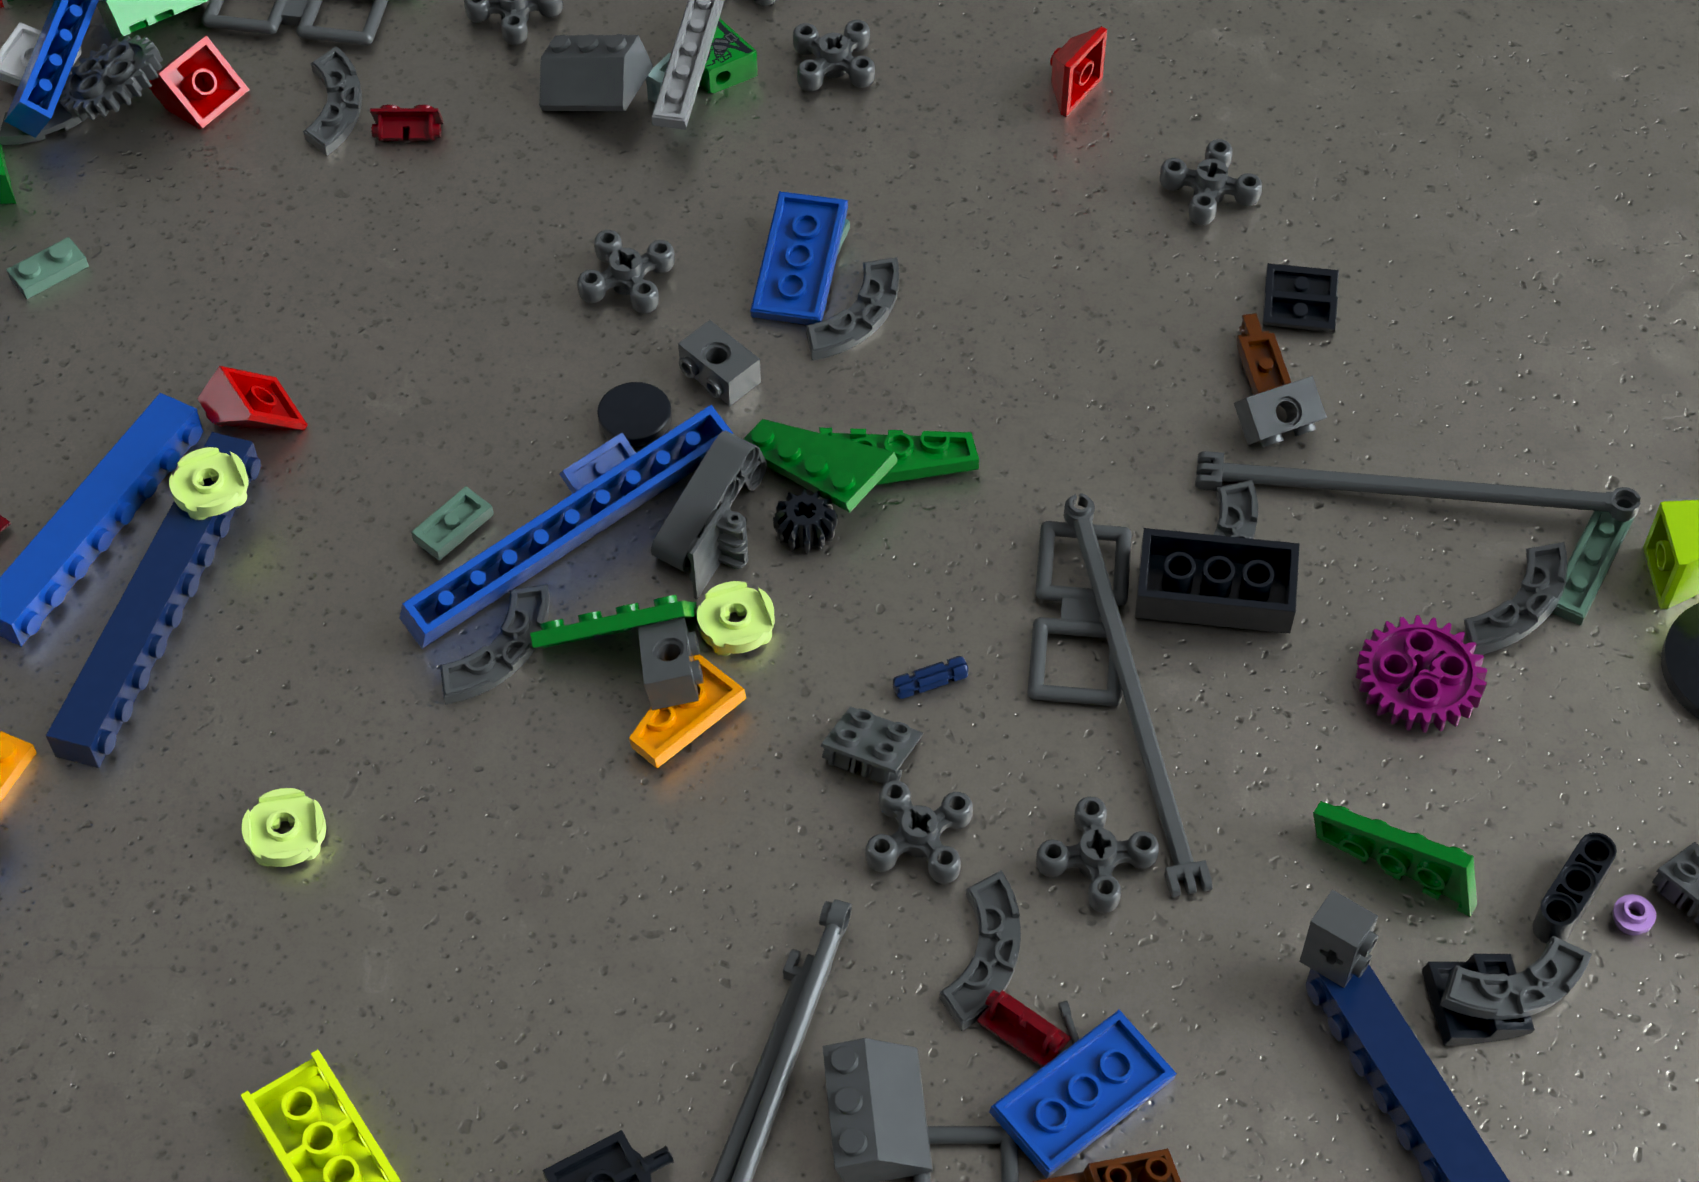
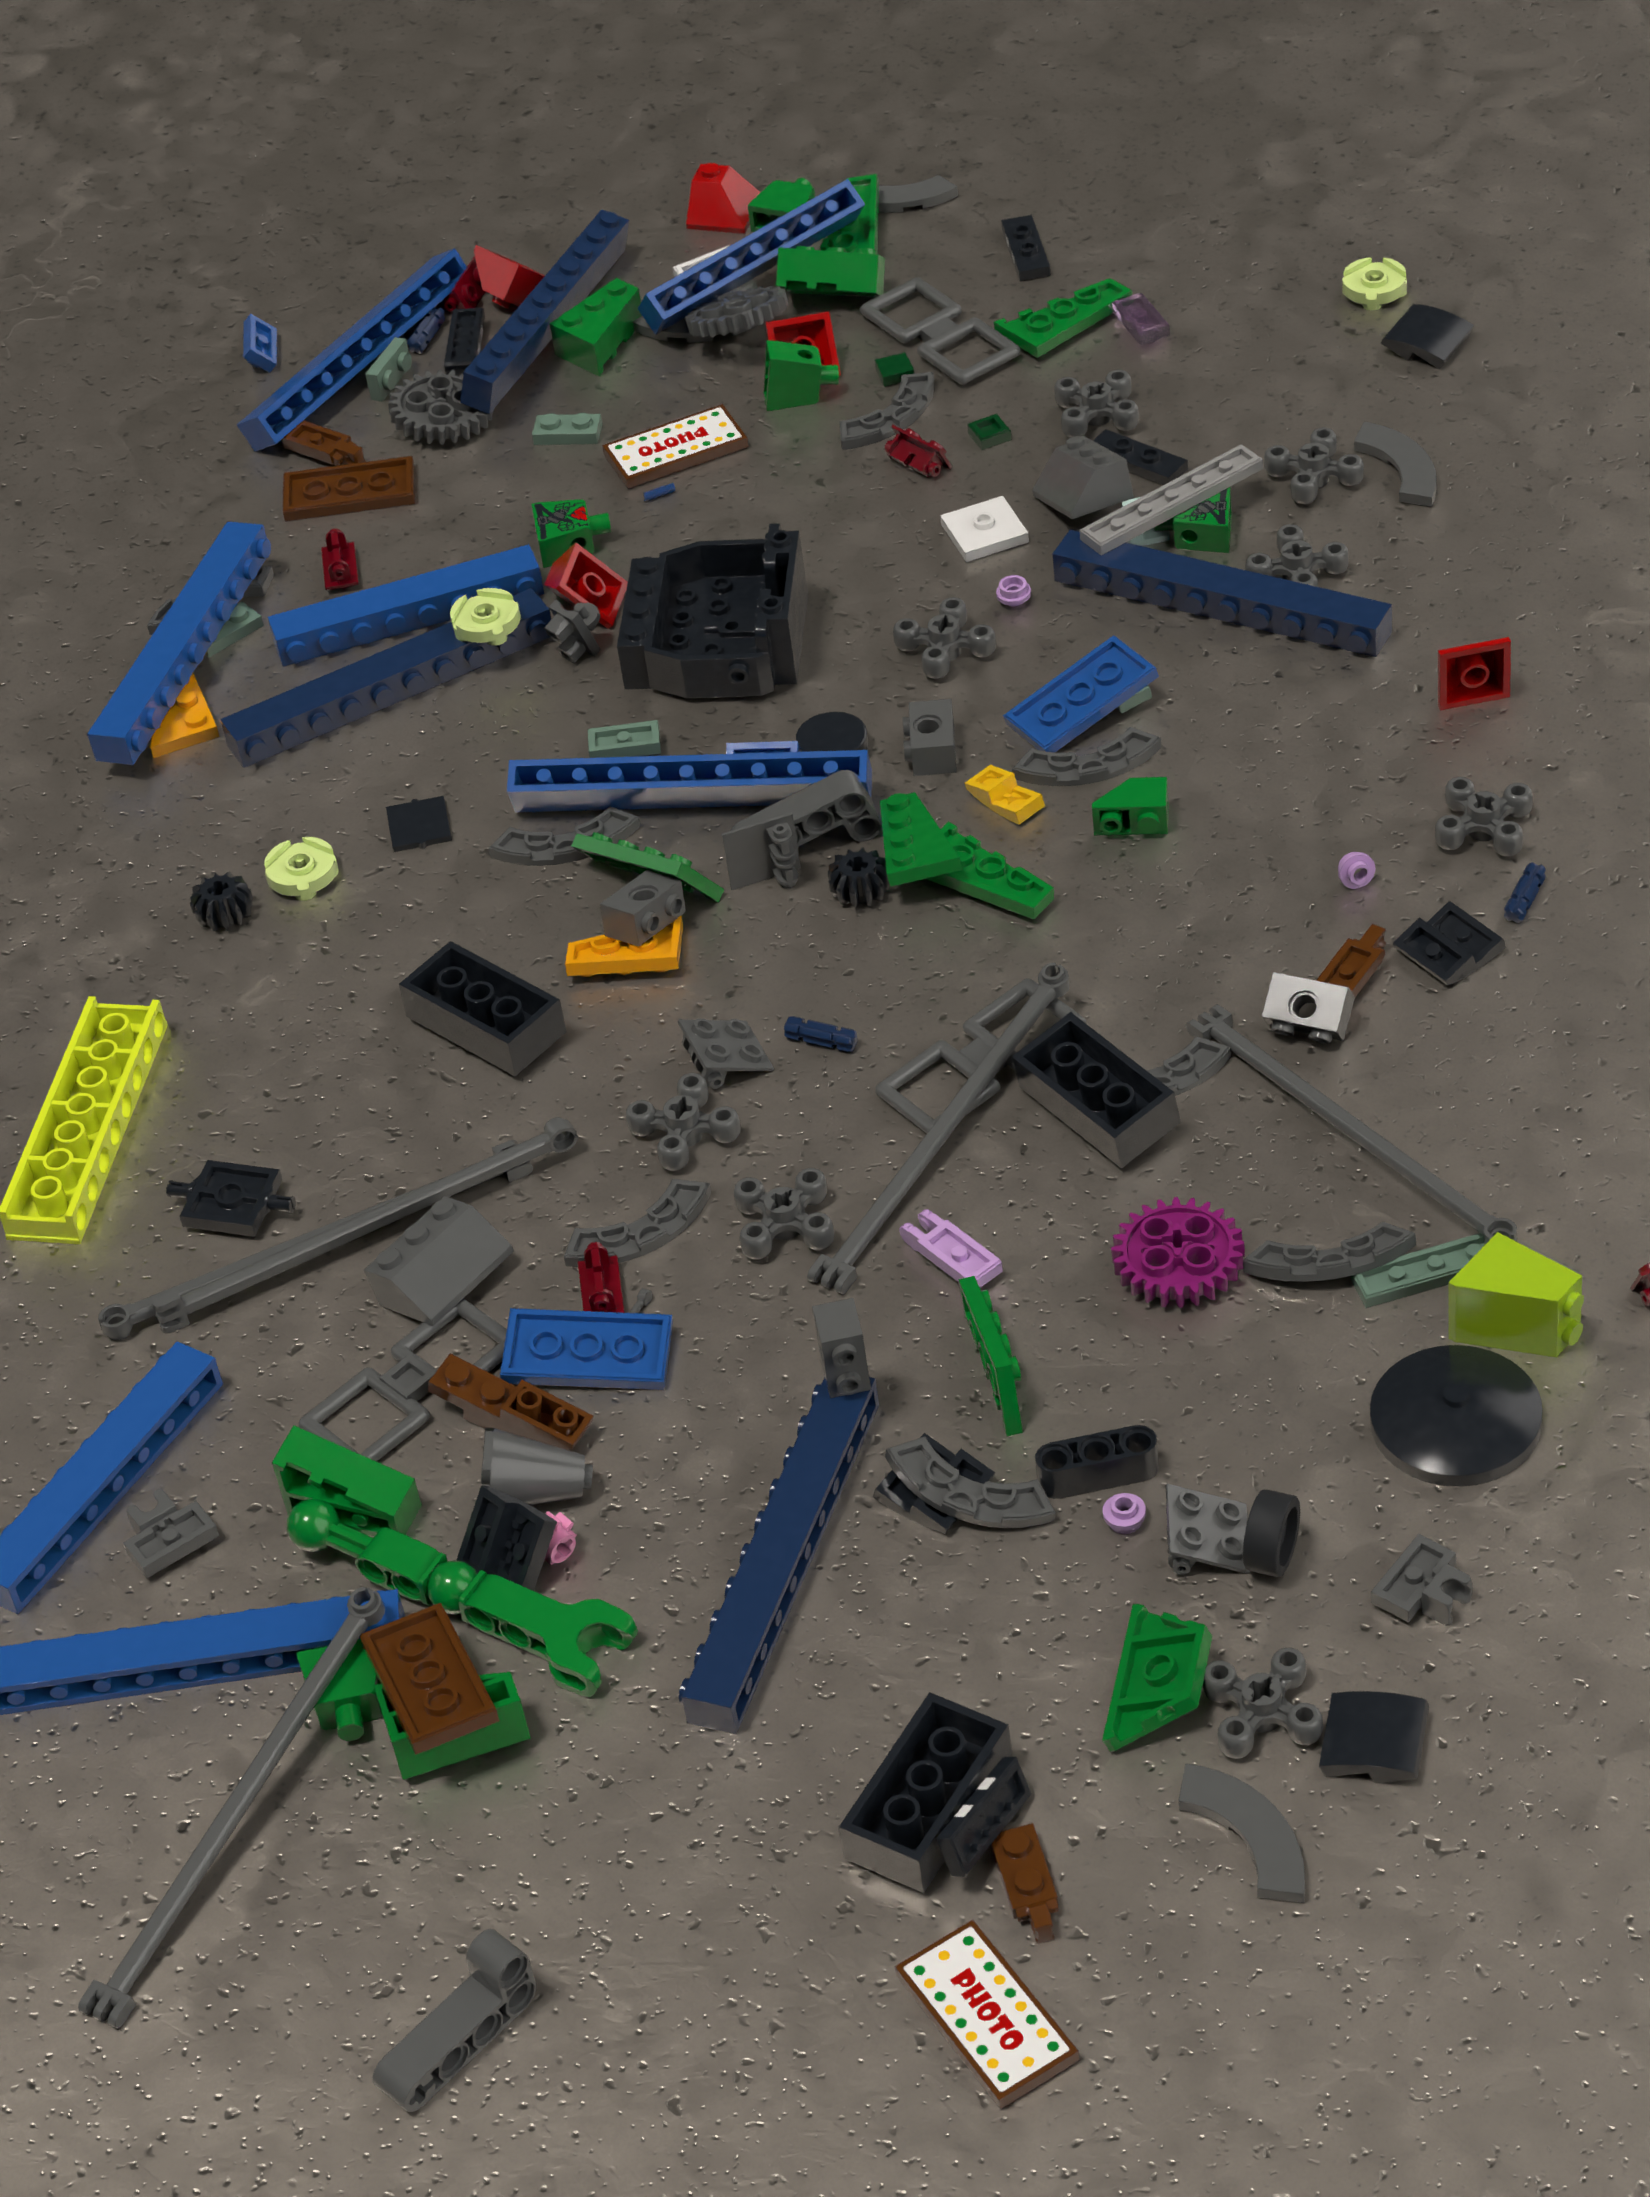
camera: 50 degrees right, 10 degrees down
yellowish green plate [697,581,775,656] -> none
none -> black gear [190,871,253,932]
none -> black piece [386,795,452,852]
none -> black brick [399,941,567,1076]
none -> green torso [531,499,612,568]
none -> dark grey hips [544,600,601,663]
none -> tile [602,404,749,489]
none -> black piece [617,523,808,698]
none -> blue leg [643,482,676,502]
none -> green torso [763,340,839,411]
none -> dark green tile [875,352,914,387]
none -> lavender hinge [899,1209,1003,1288]
none -> white plate [940,496,1029,562]
none -> yellow slope [965,765,1045,825]
none -> dark green tile [967,414,1012,450]
none -> lavender plate [996,575,1031,607]
none -> dark blue brick [1052,530,1392,657]
none -> green slope [1092,777,1169,836]
none -> black plate [1093,429,1188,485]
none -> lavender plate [1338,852,1375,889]
none -> dark blue axle [1504,862,1546,923]

